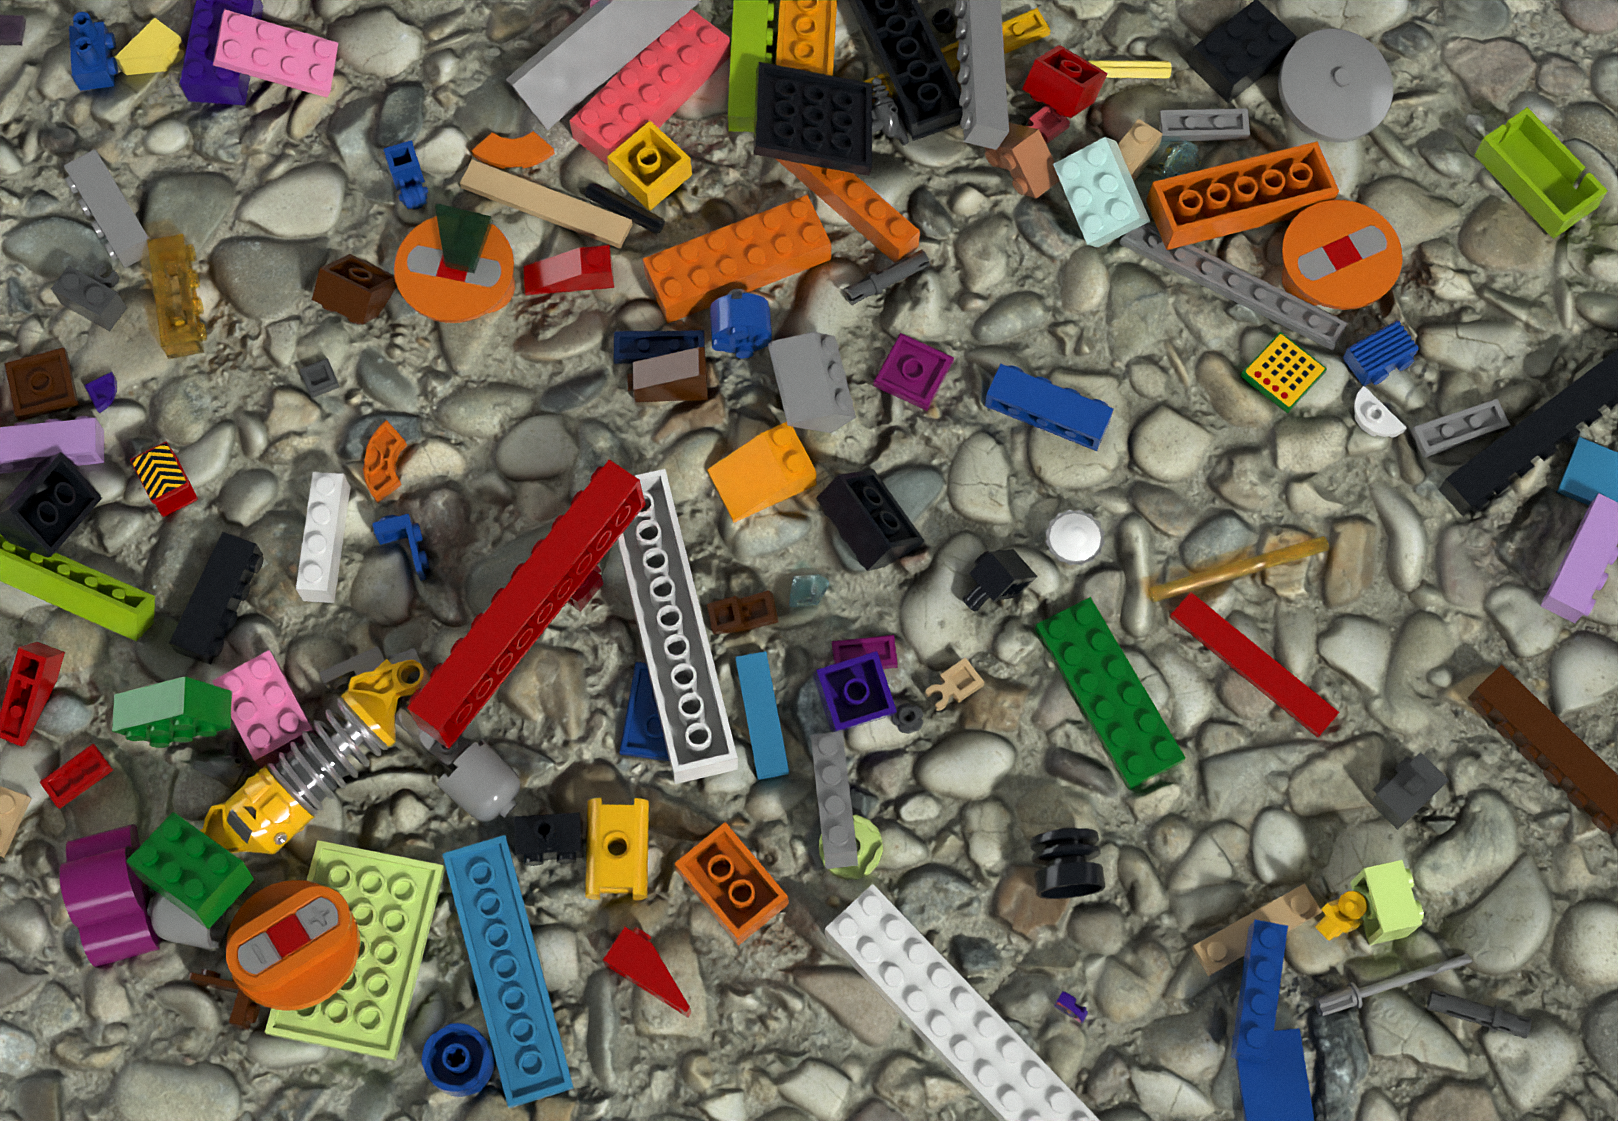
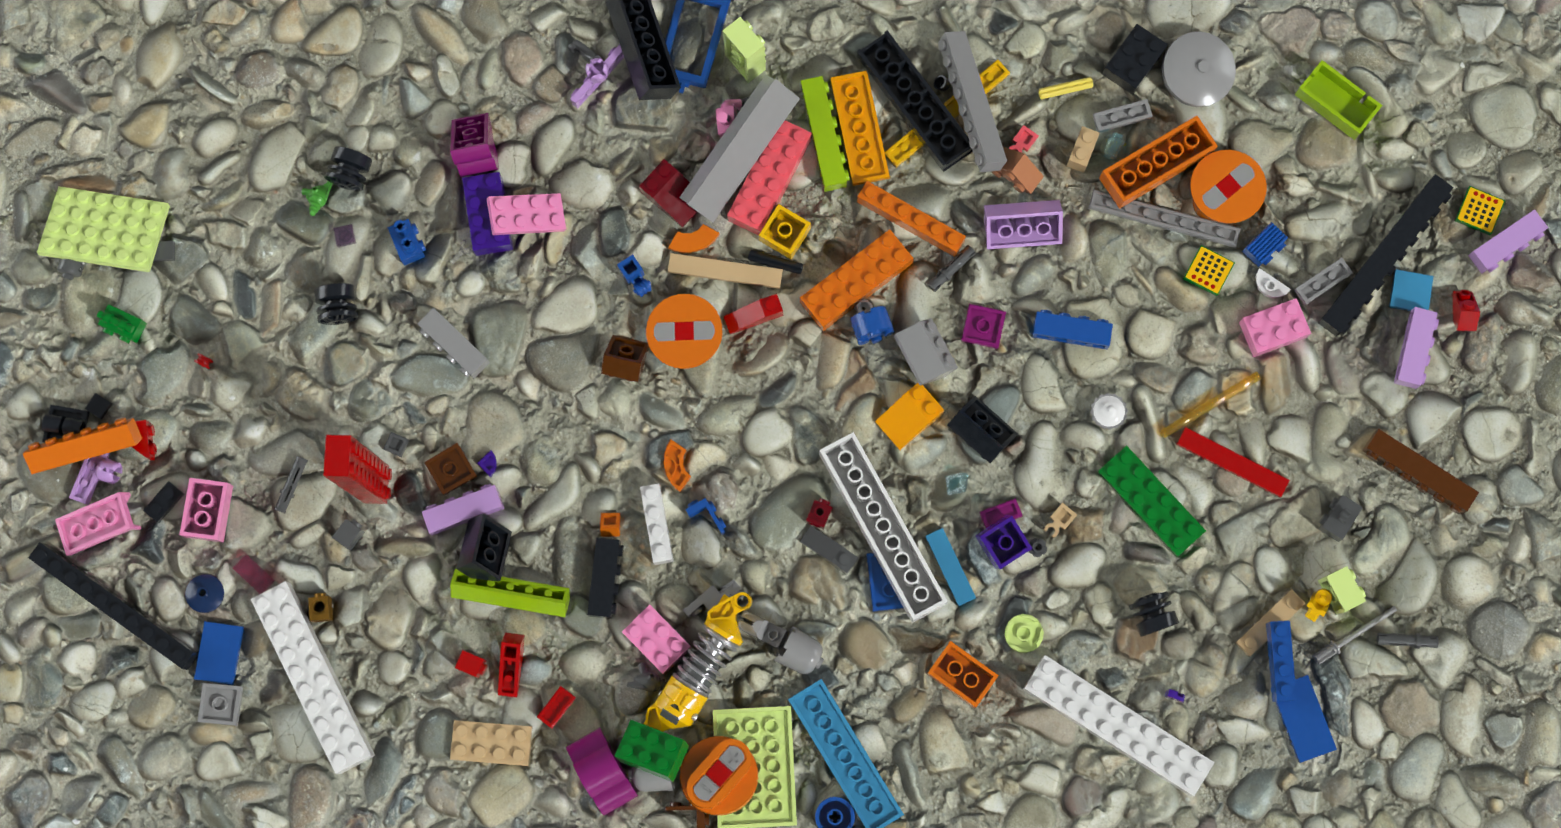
camera: 10 degrees left, 10 degrees up
dark grey brick [51,264,127,331] -> none
green brick [112,676,232,748] -> none
light yellow slope [115,18,186,75] -> none
piece [130,441,198,517] -> none
clear yellow brick [147,234,208,359] -> none
dark grey tile [299,358,340,398] -> none
red brick [407,459,646,749] -> none
clear green wing [435,203,493,274] -> none
black brick [514,812,584,866] -> none
yellow piece [585,798,649,900] -> none
red slope [603,927,692,1018] -> none
dark blue plate [614,330,705,364] -> none
reddish brown slope [627,347,708,402] -> none
reddish brown slope [707,590,779,635] -> none
black plate [753,62,872,176] -> none
light grey brick [811,731,858,869] -> none
dark grey piece [872,77,909,146] -> none
black brick [962,549,1038,612] -> none
red brick [1022,45,1108,118] -> none
light aqua brick [1053,137,1150,247] -> none
none -> orange slope [600,513,620,537]
none -> dark red slope [639,159,697,228]
none -> dark grey slope [800,526,858,576]
none -> lavender slope [984,200,1063,249]
none -> bright pink brick [1239,298,1311,357]

